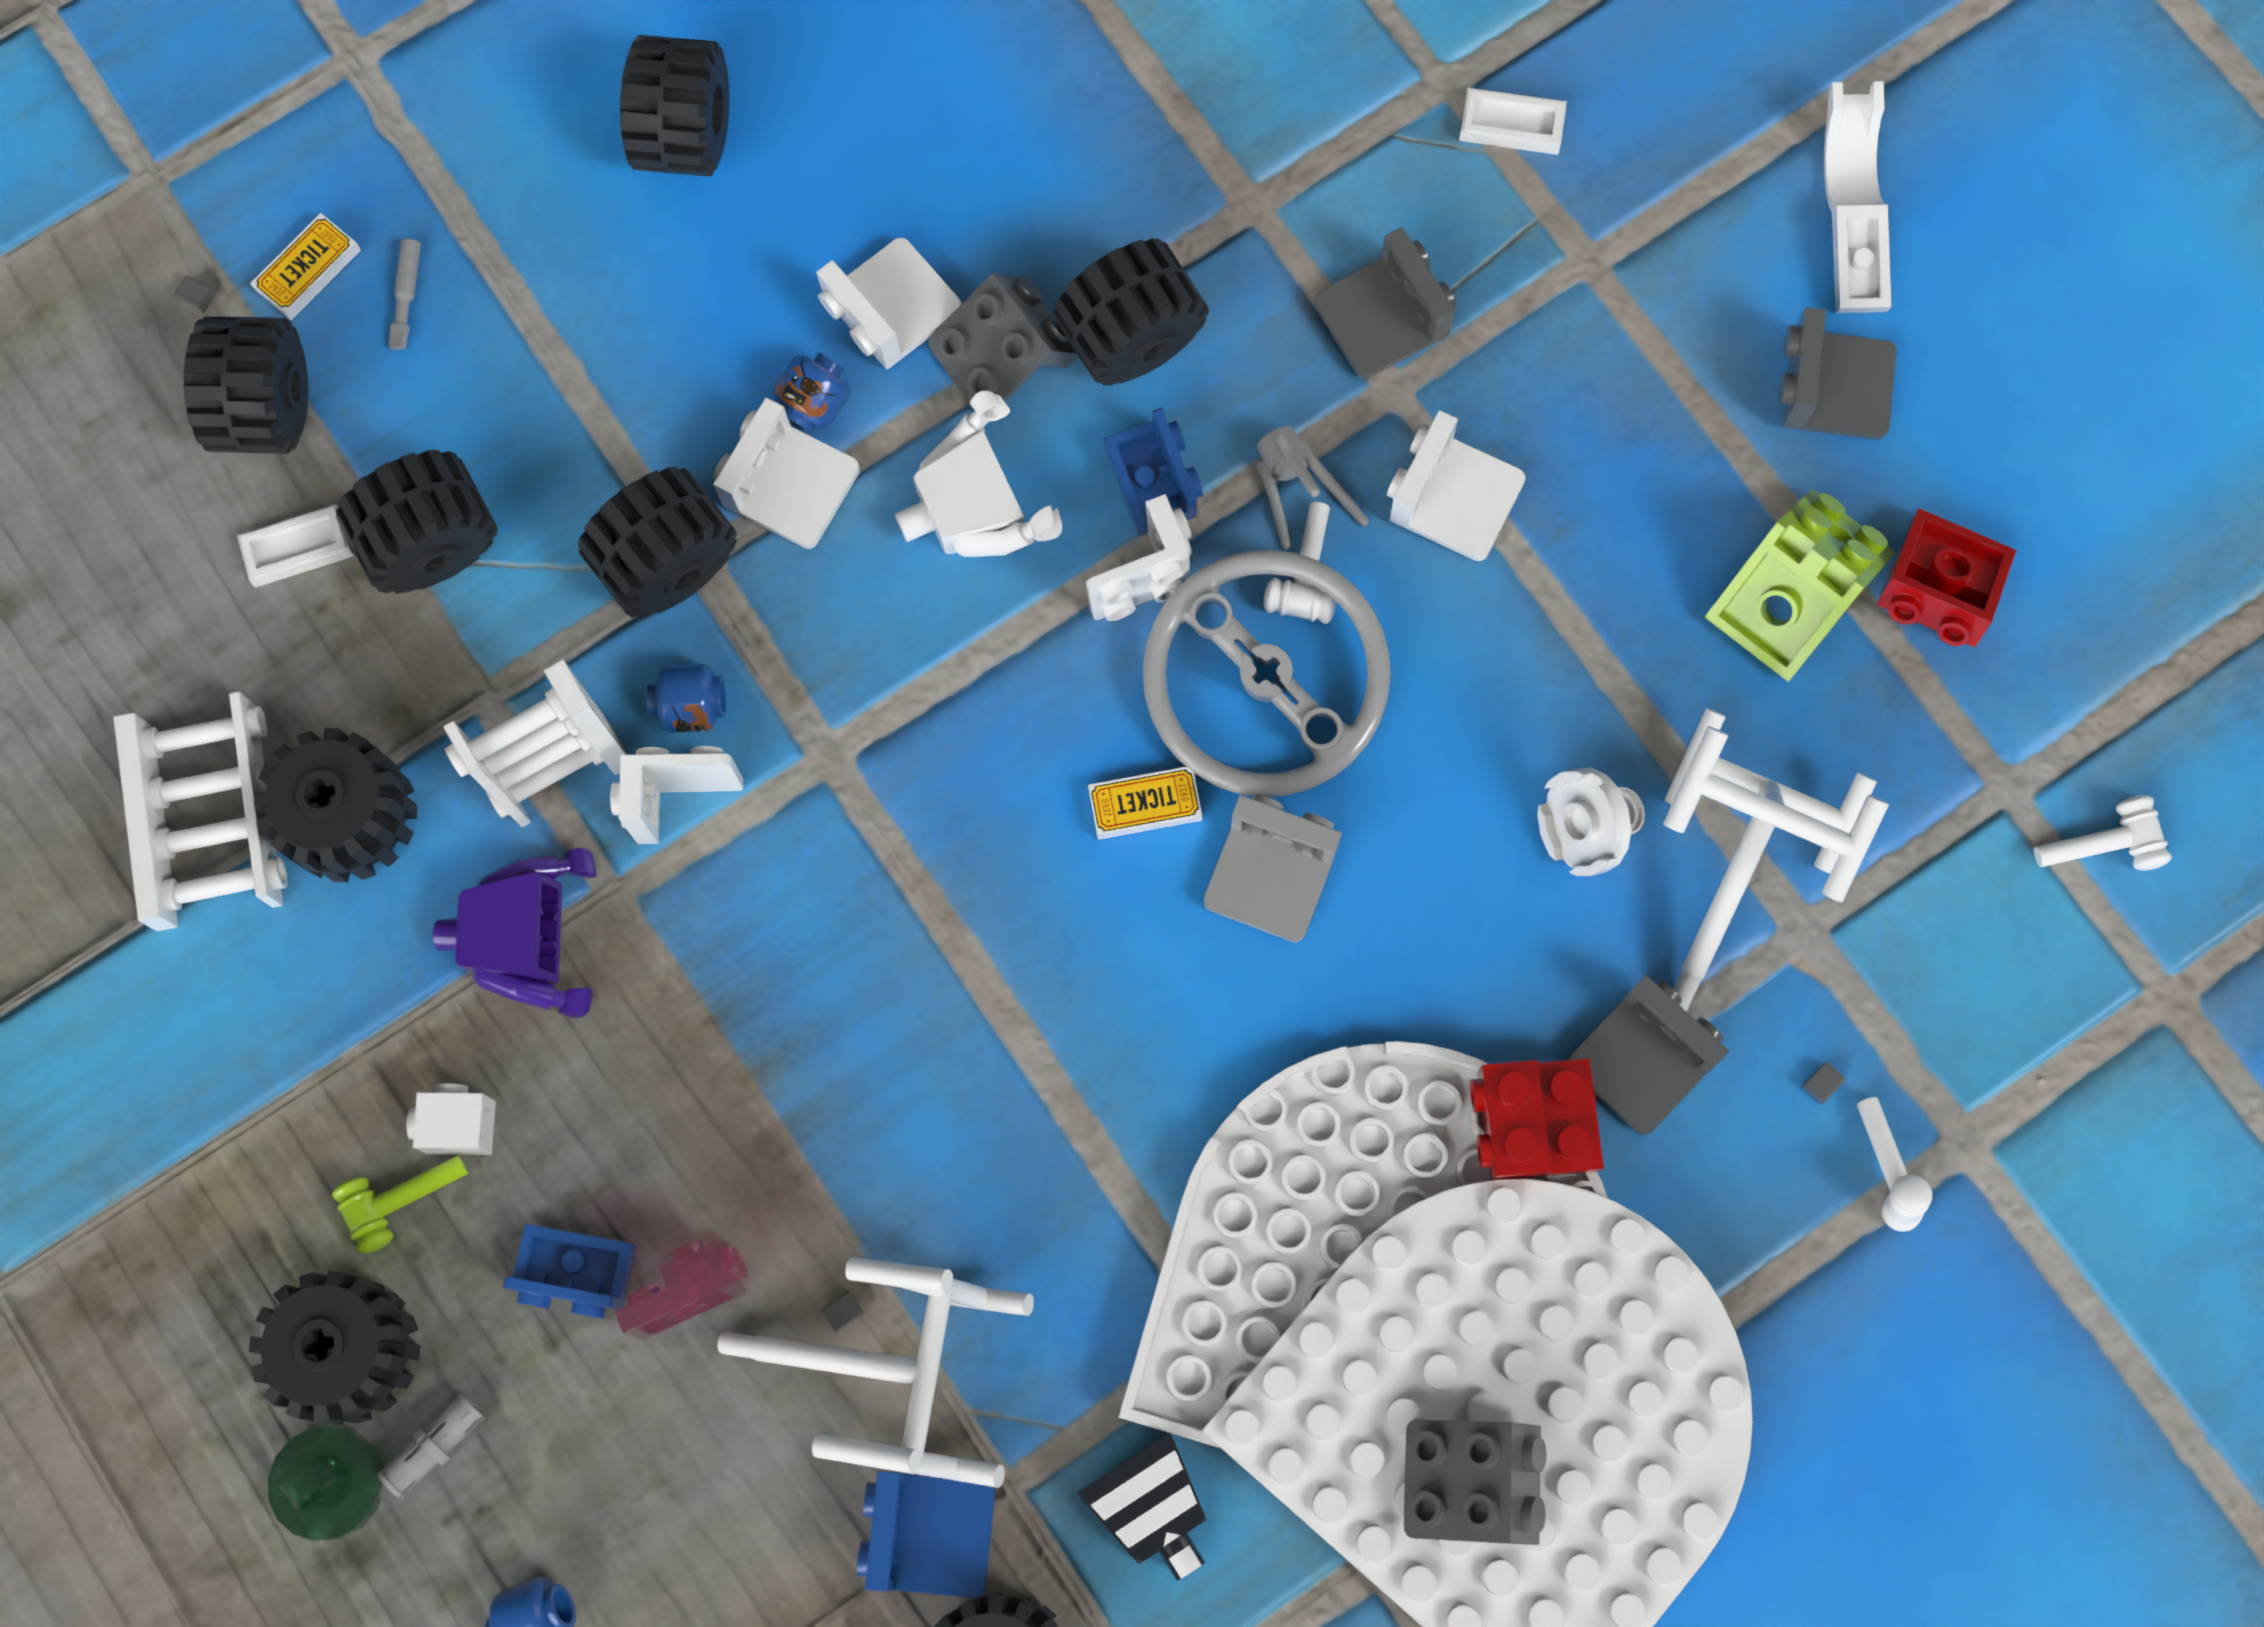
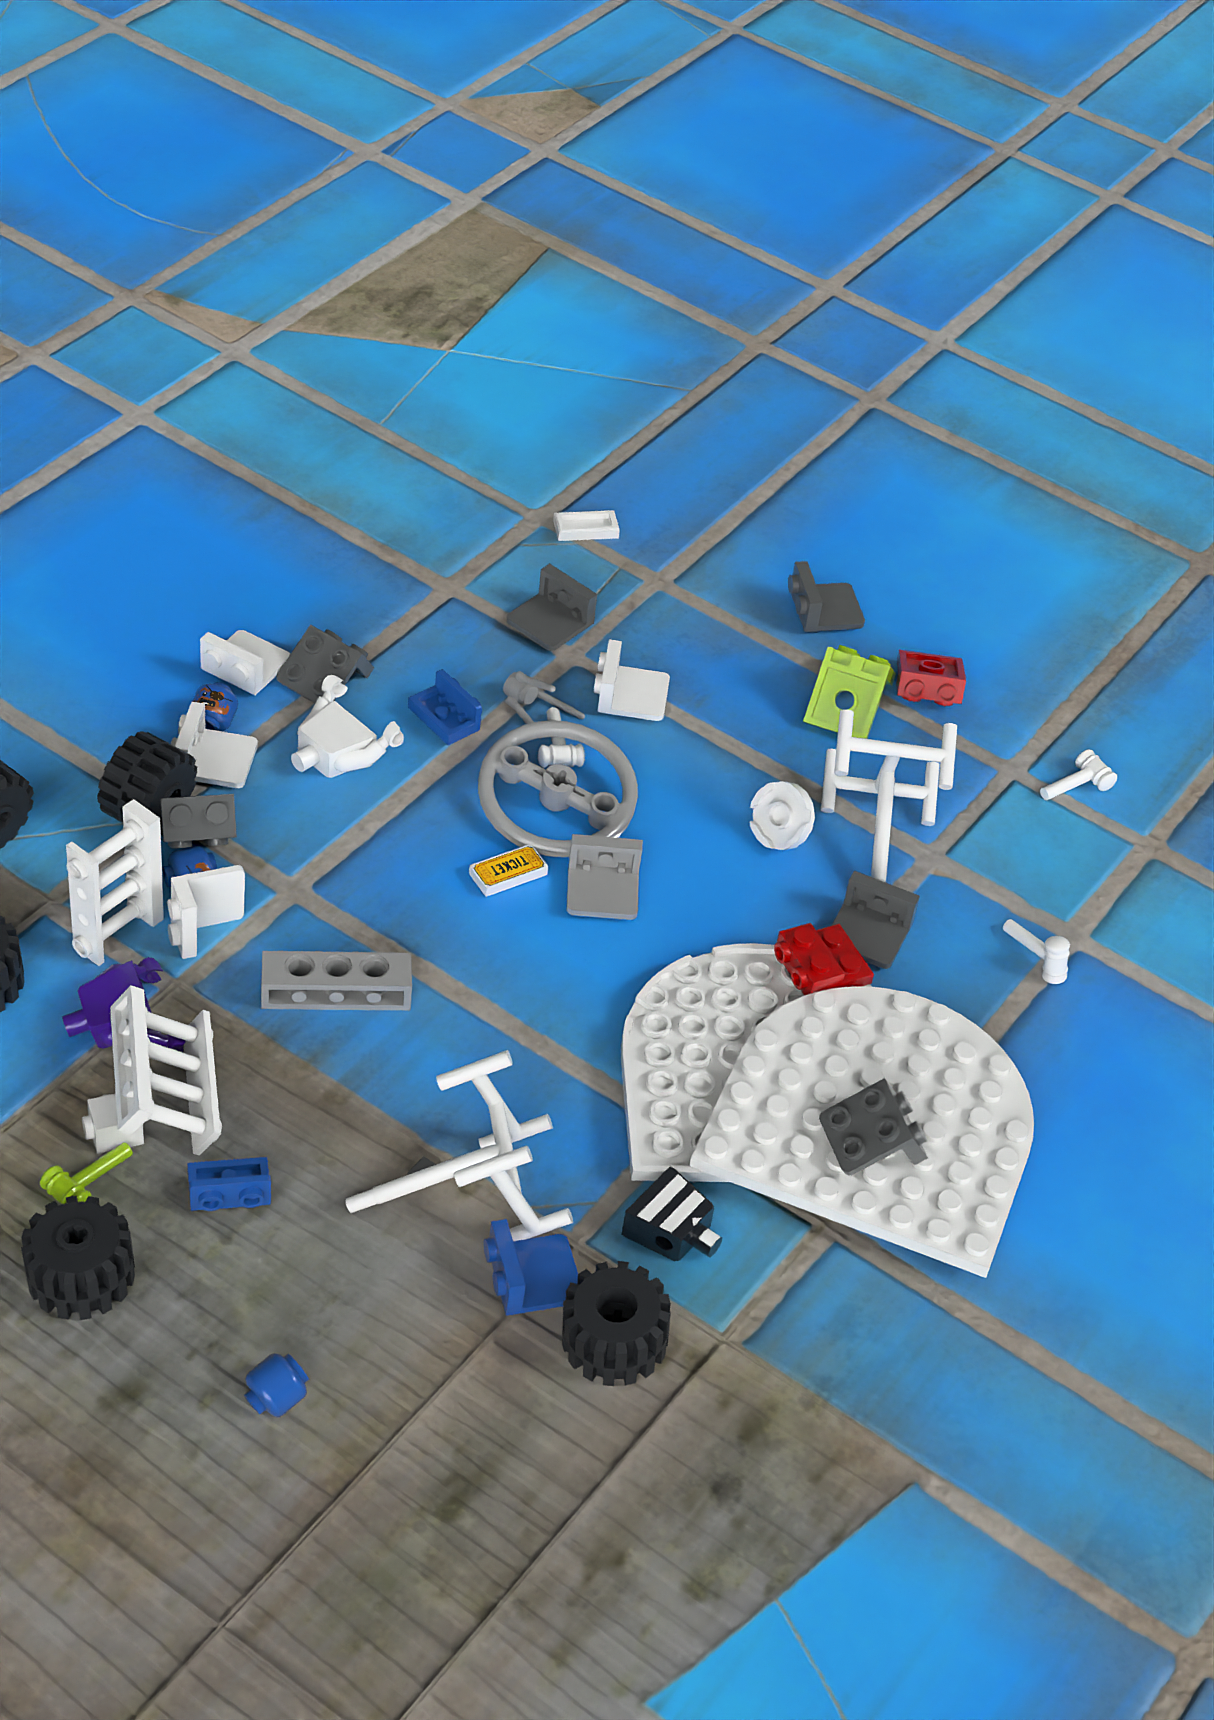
camera: 30 degrees left, 30 degrees down
clear green tile [268,1426,384,1541] -> none
light grey pin [376,1392,486,1500] -> none
clear pink plate [614,1240,749,1340] -> none
black wheel [620,35,729,177] -> none
black wheel [1053,238,1209,386] -> none
white bracket [1086,494,1192,621] -> none
dark grey piece [1802,1062,1846,1104] -> none
white piece [1824,81,1891,313] -> none
none -> white fence [110,985,222,1155]
none -> dark grey bracket [160,794,237,848]
none -> light grey brick [261,950,412,1011]

